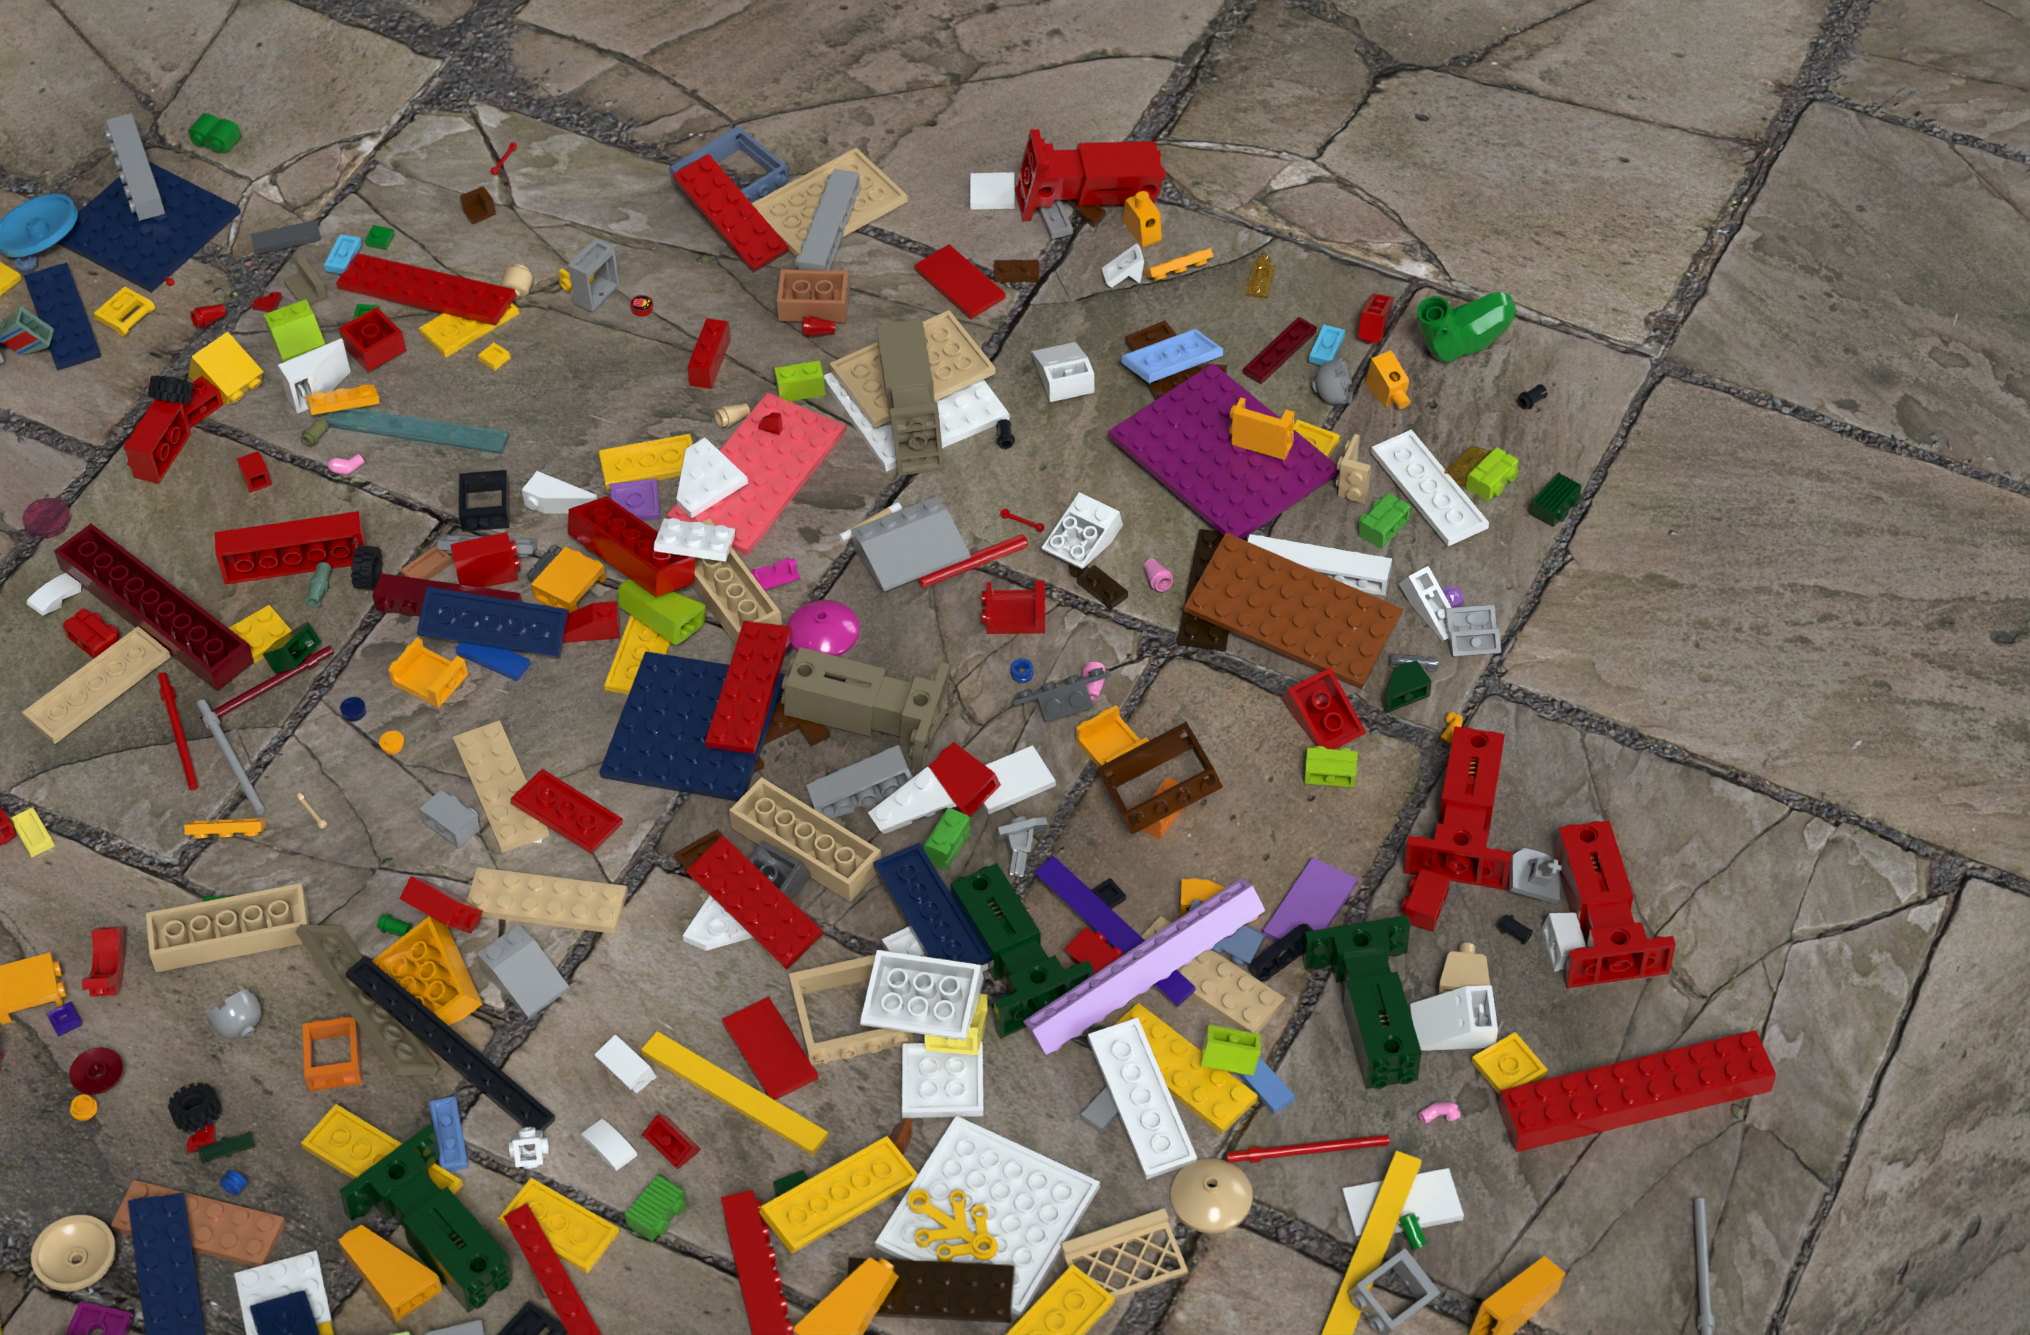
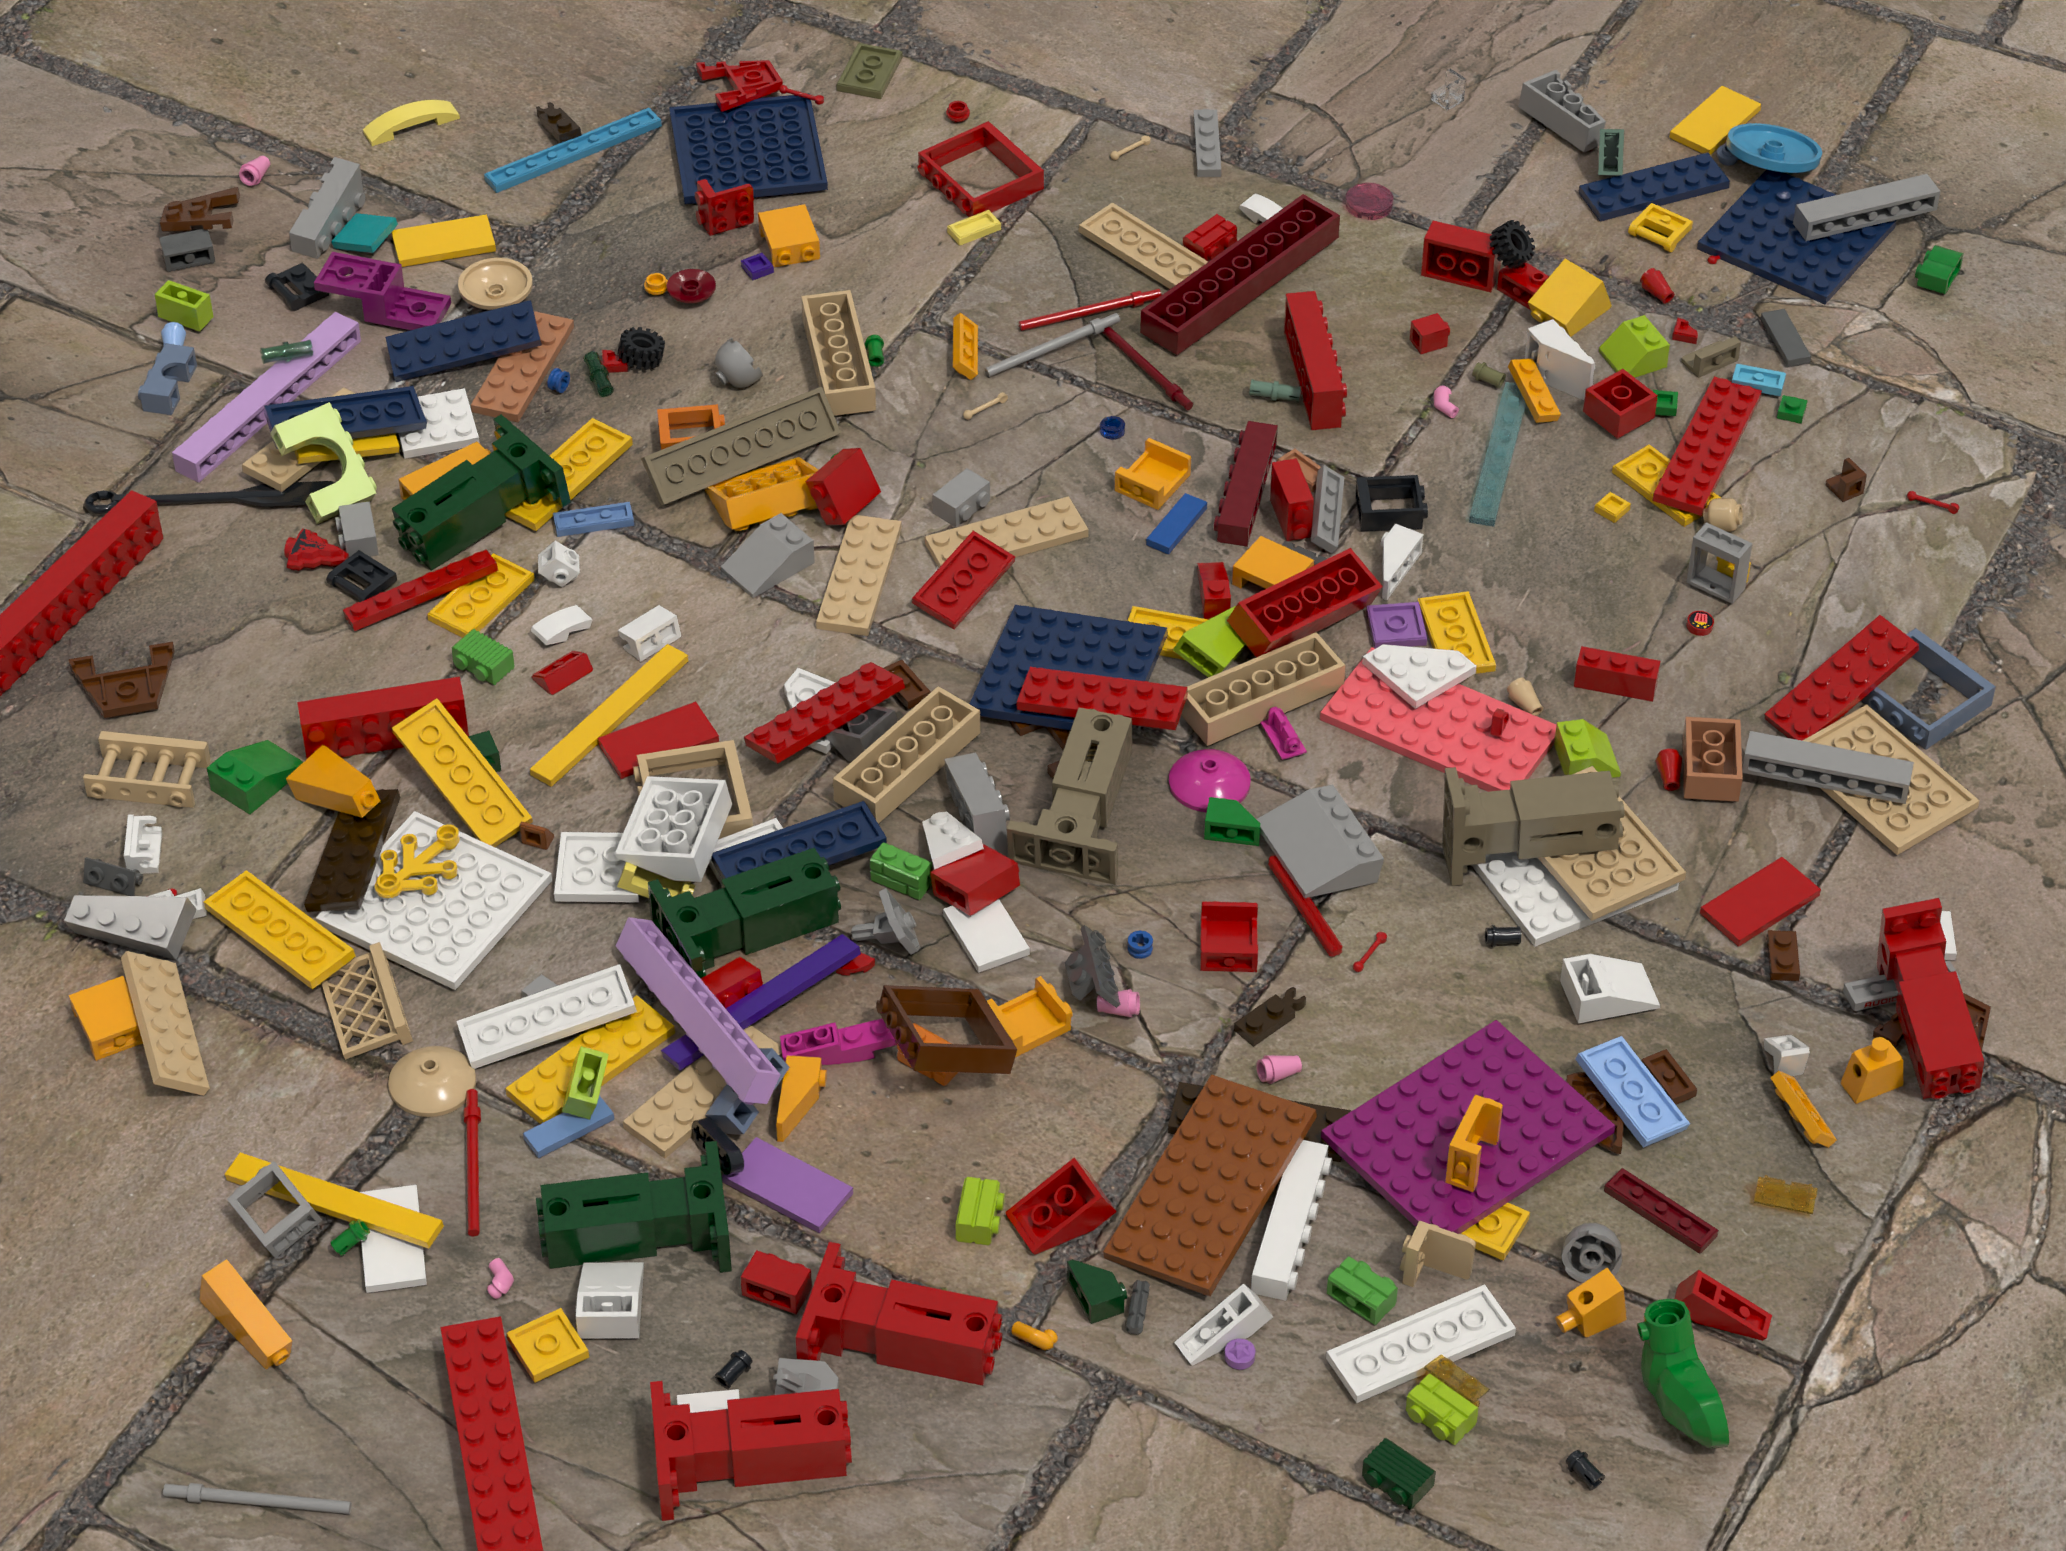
camera: 90 degrees right, 5 degrees down
red arch [82,926,125,997] -> none
yellow plate [229,605,292,664] -> none
dark green slope [262,622,321,674] -> none
black plate [346,956,555,1132] -> none
black tyre [351,545,383,590] -> none
light orange plate [379,731,404,754] -> none
dark blue plate [417,587,569,658] -> none
white plate [654,518,735,562] -> none
bar [838,502,902,543] -> none
white slope [1042,492,1123,569] -> none
black tile [1091,878,1126,909] -> none
medium azure plate [1309,325,1345,365] -> none
tan torso [1438,943,1490,995] -> none
light grey slope [1445,605,1501,657] -> none
none -> dark pink slope [780,1018,897,1065]
none -> green slope [1204,797,1261,846]

